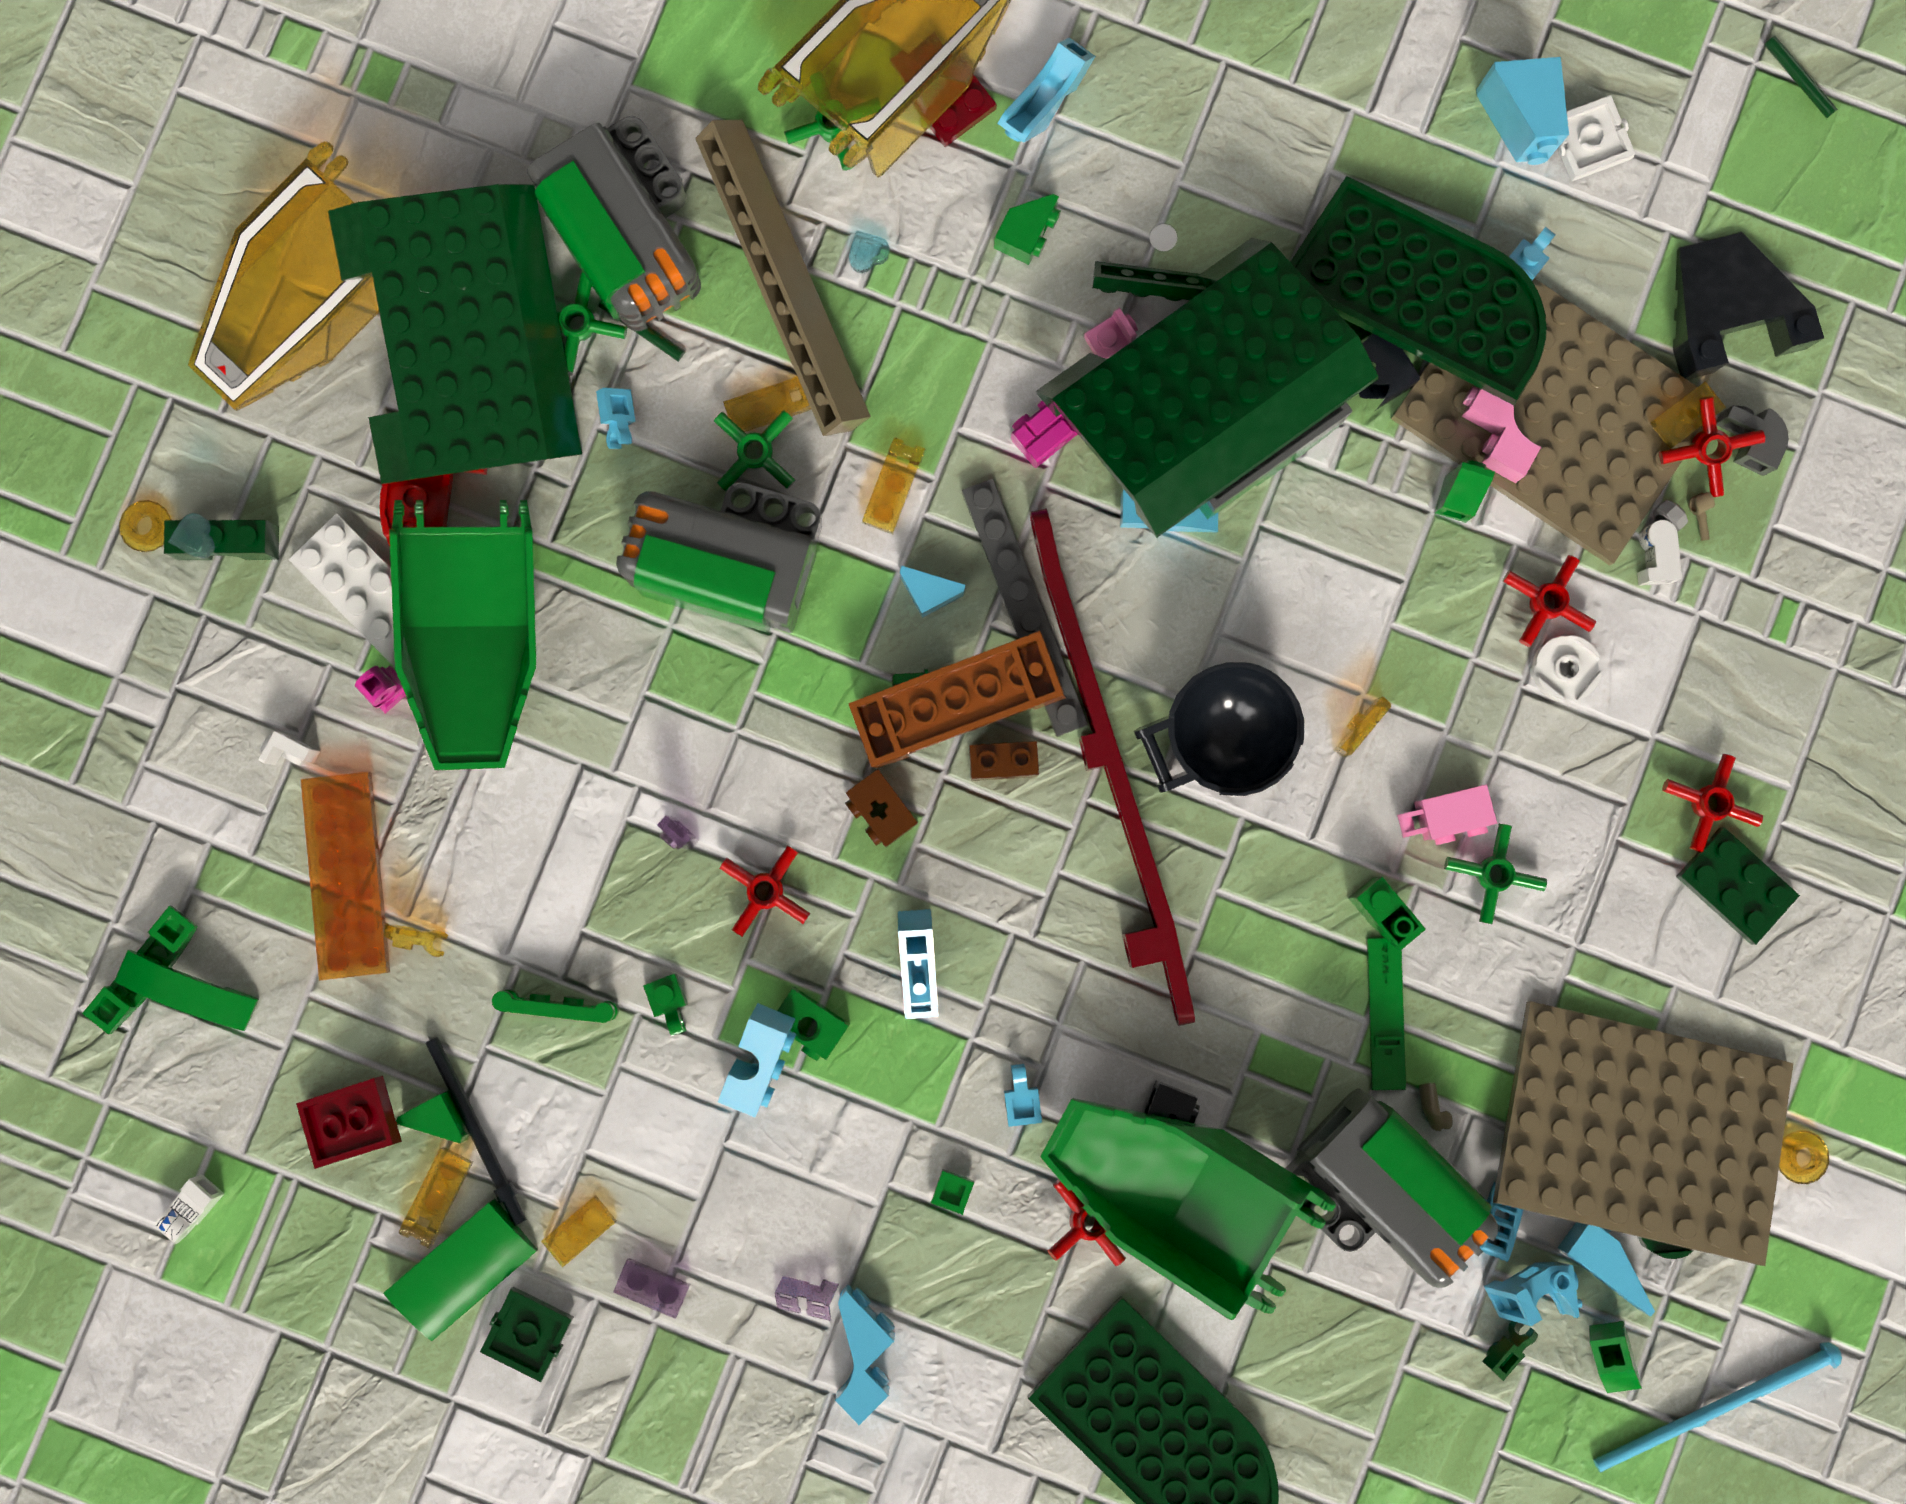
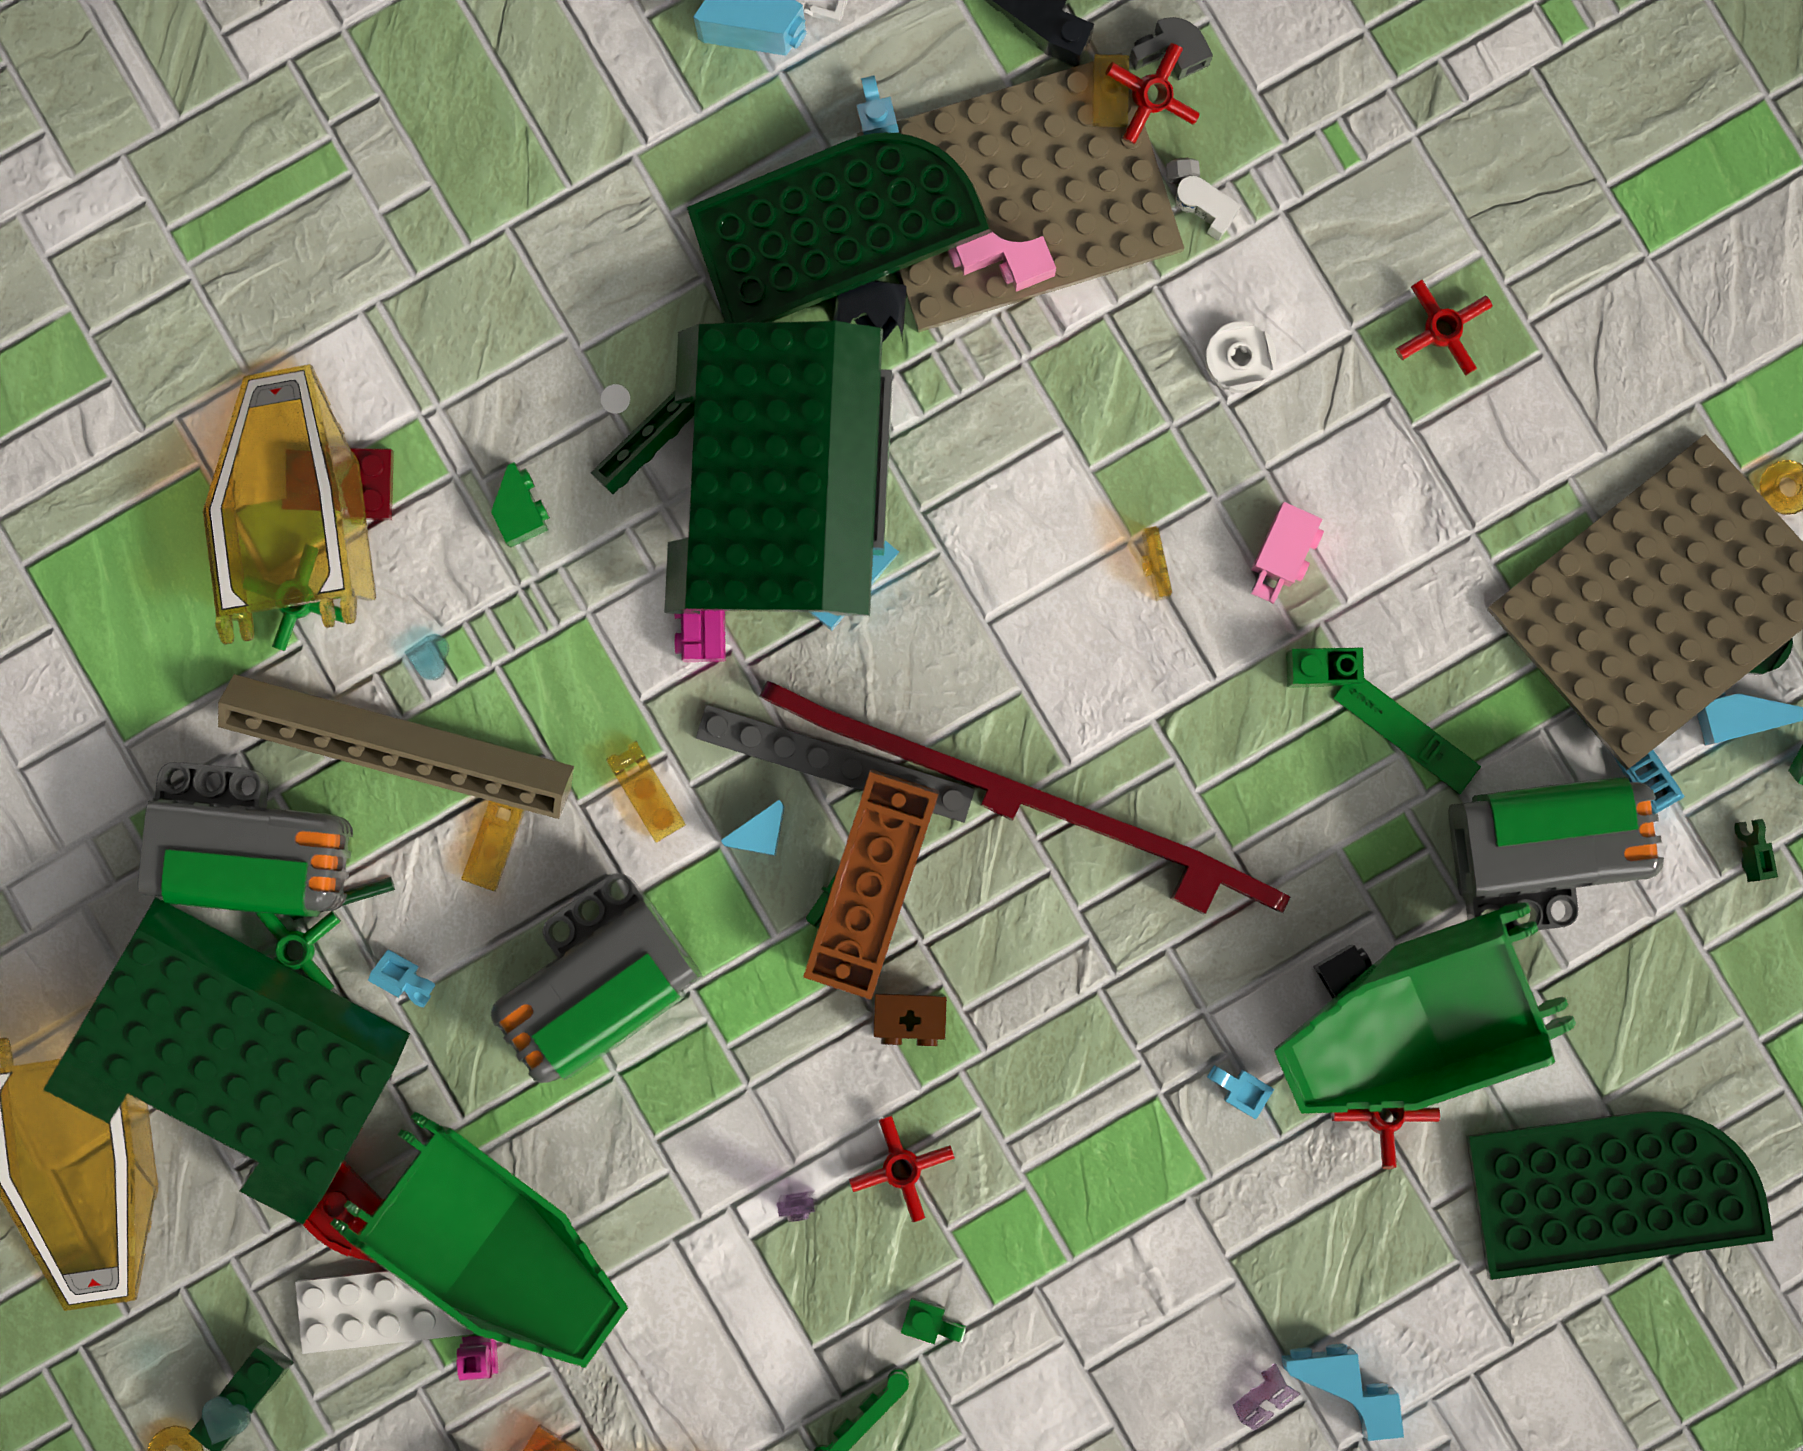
camera: 45 degrees left, 0 degrees up
green bar [714,409,796,492] -> none
arch [718,1003,796,1117] -> none
green brick [777,987,850,1061] -> none
slope [898,909,939,1019] -> none
green plate [931,1169,974,1215] -> none
reddish brown brick [969,741,1039,781] -> none
medium azure arch [997,37,1096,143] -> none
bright pink bracket [1084,308,1138,359] -> none
black windscreen [1134,662,1304,796] -> none
dark tan arm [1419,1083,1453,1132] -> none
green slope [1434,460,1495,523] -> none
green bar [1444,823,1547,925] -> none
medium azure tile [1484,1262,1582,1326] -> none
red bar [1503,555,1597,647] -> none
dark green plate [1676,827,1800,945] -> none
dark tan hand [1688,492,1715,541] -> none

